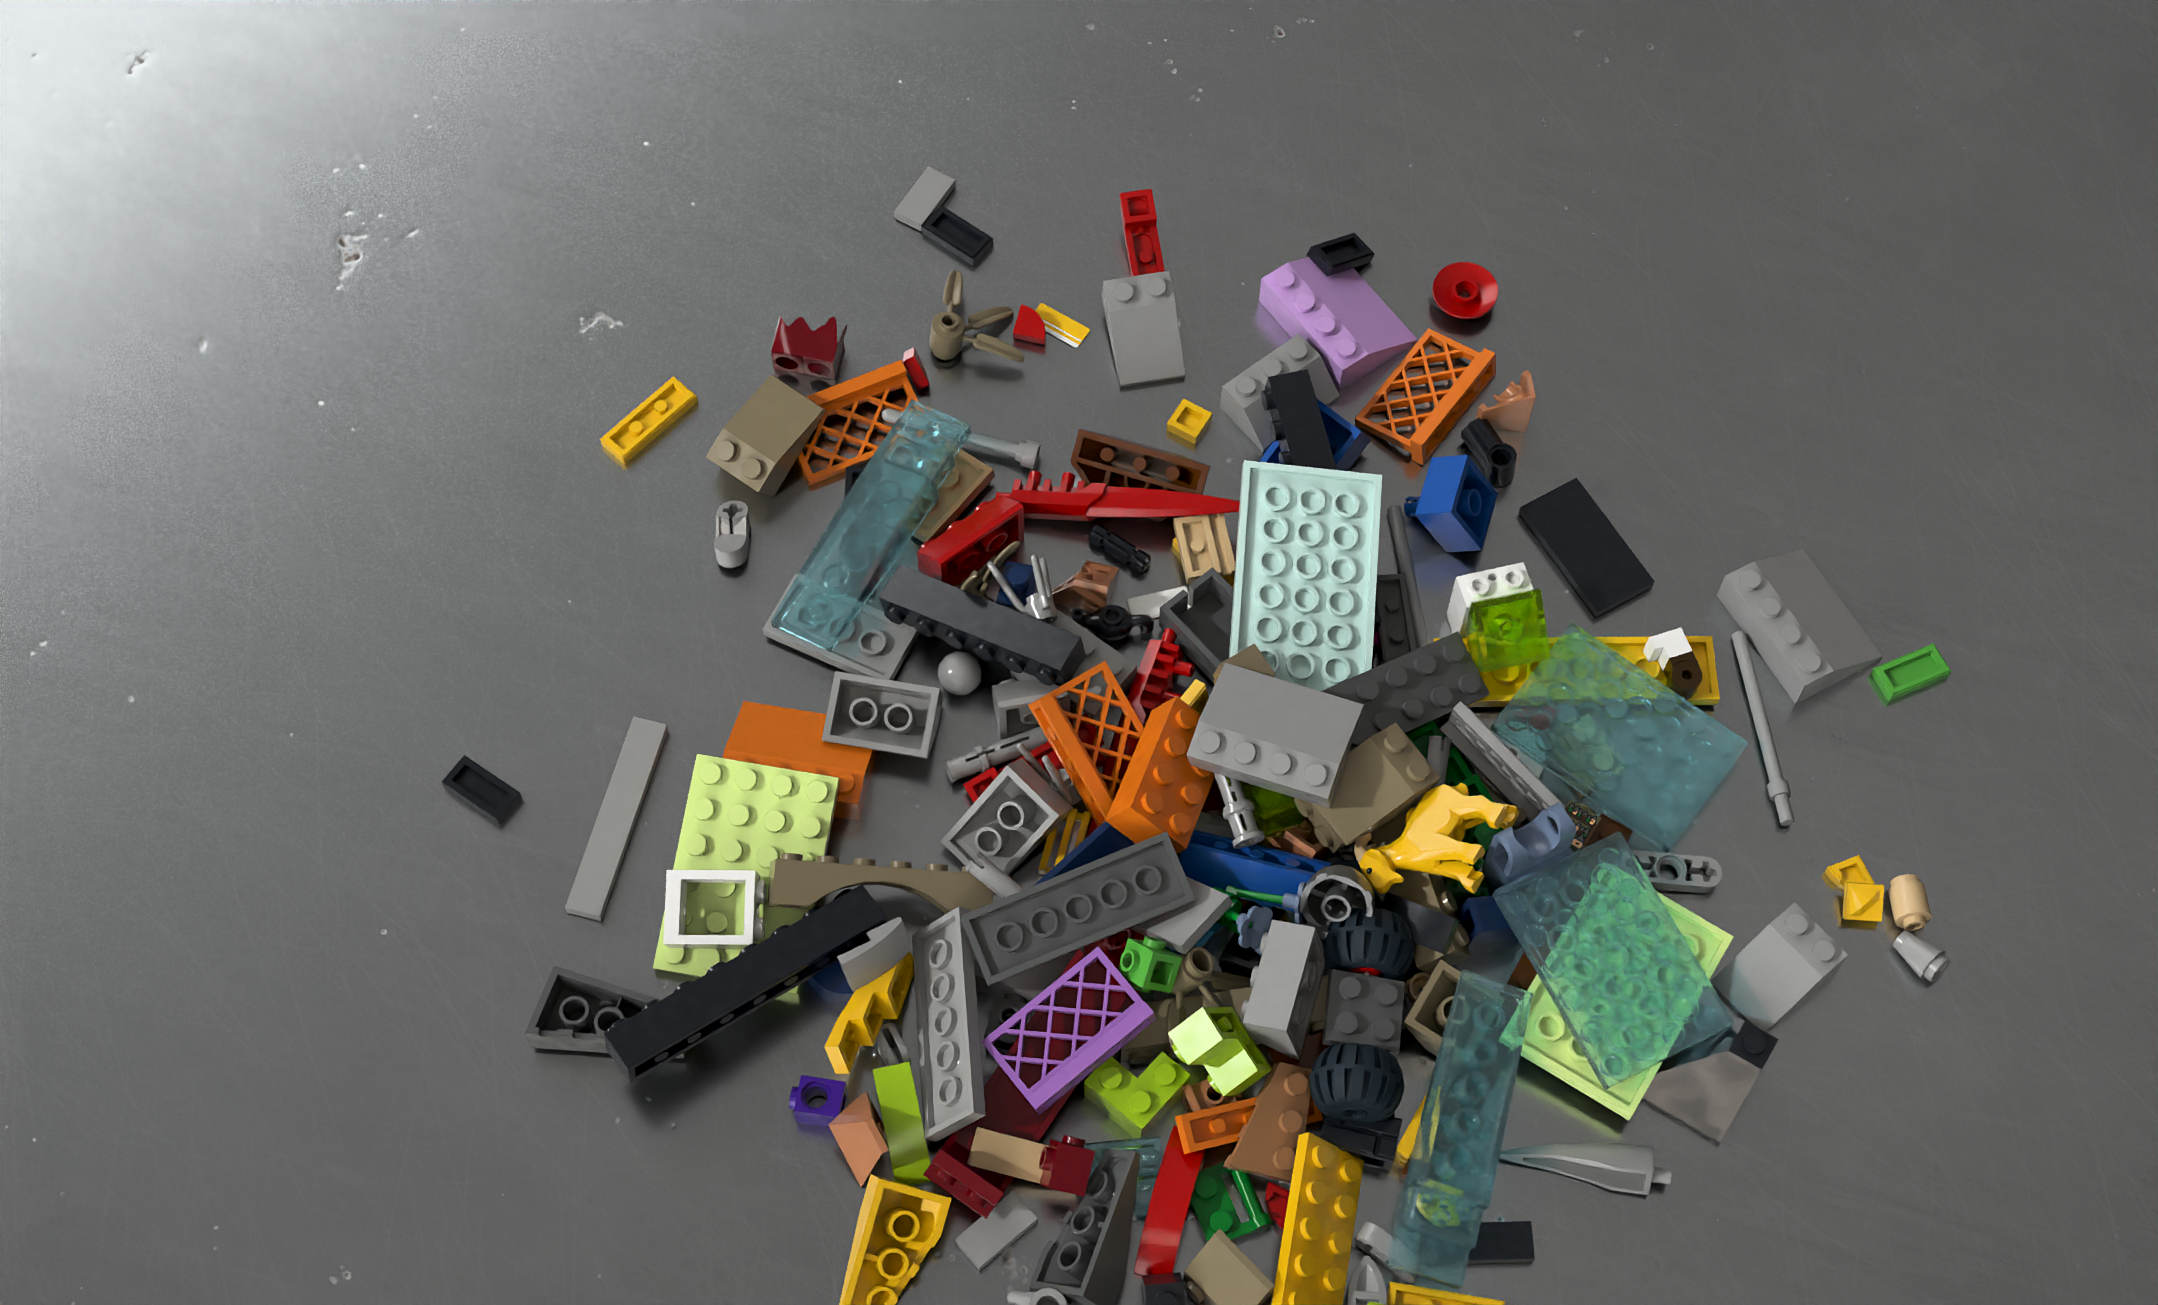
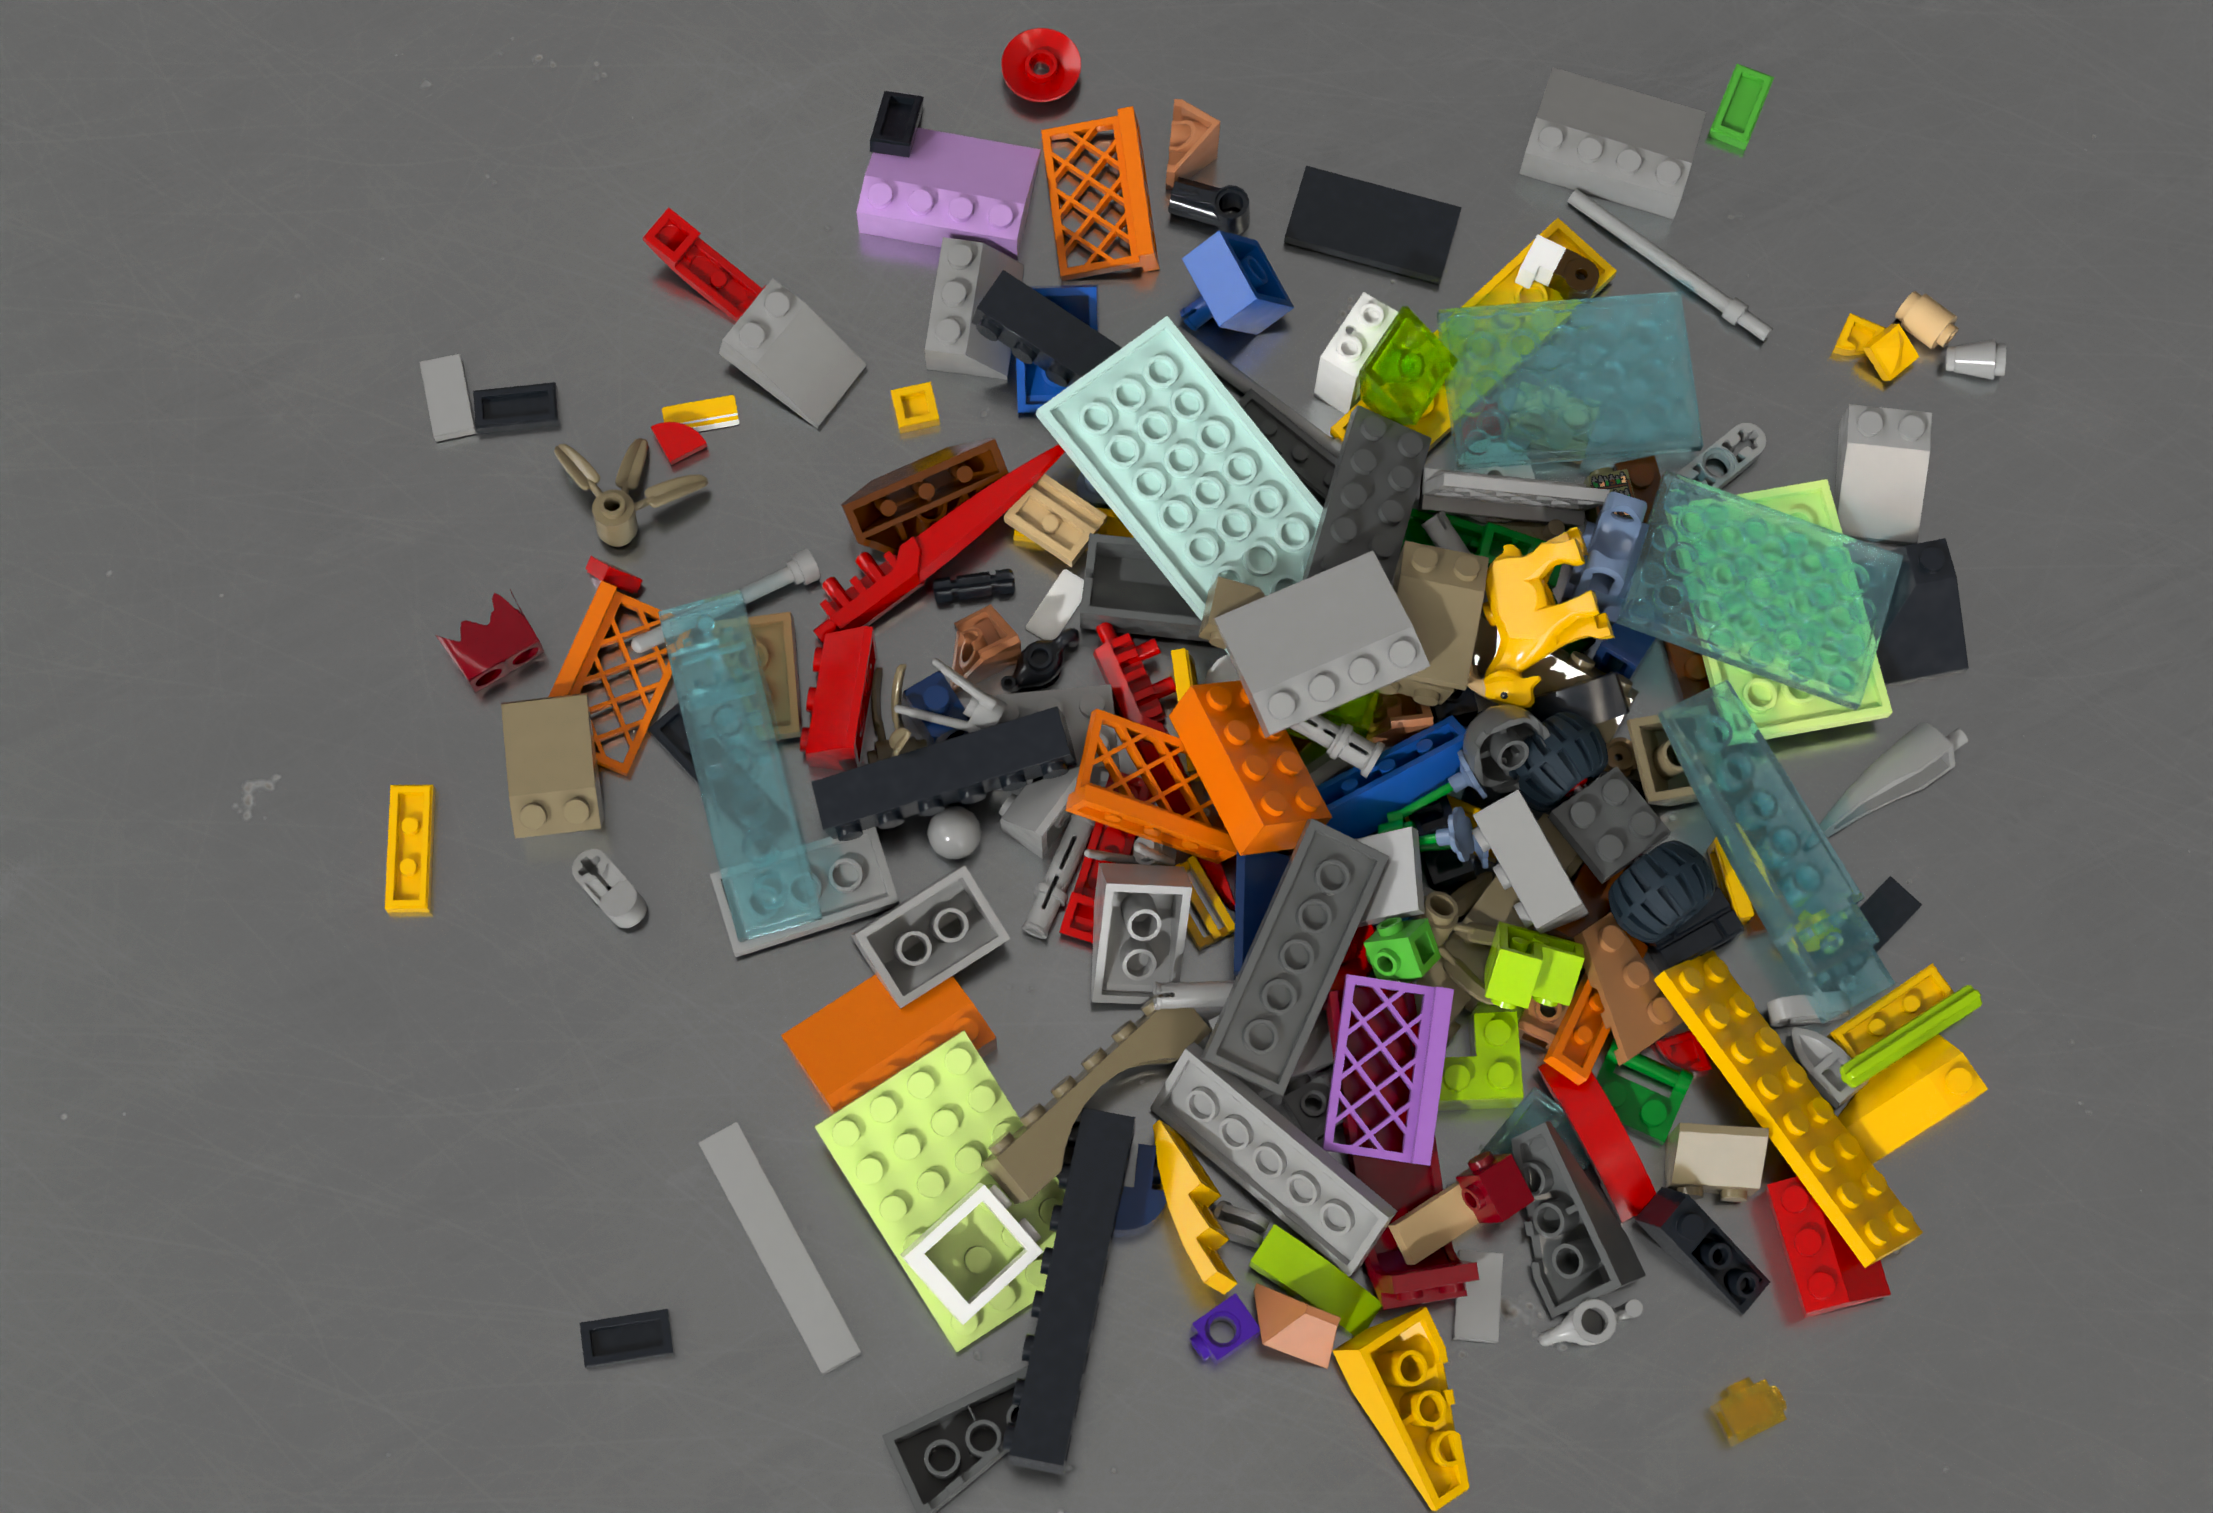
camera: 45 degrees left, 10 degrees up
light grey slope [837,917,913,992] -> none

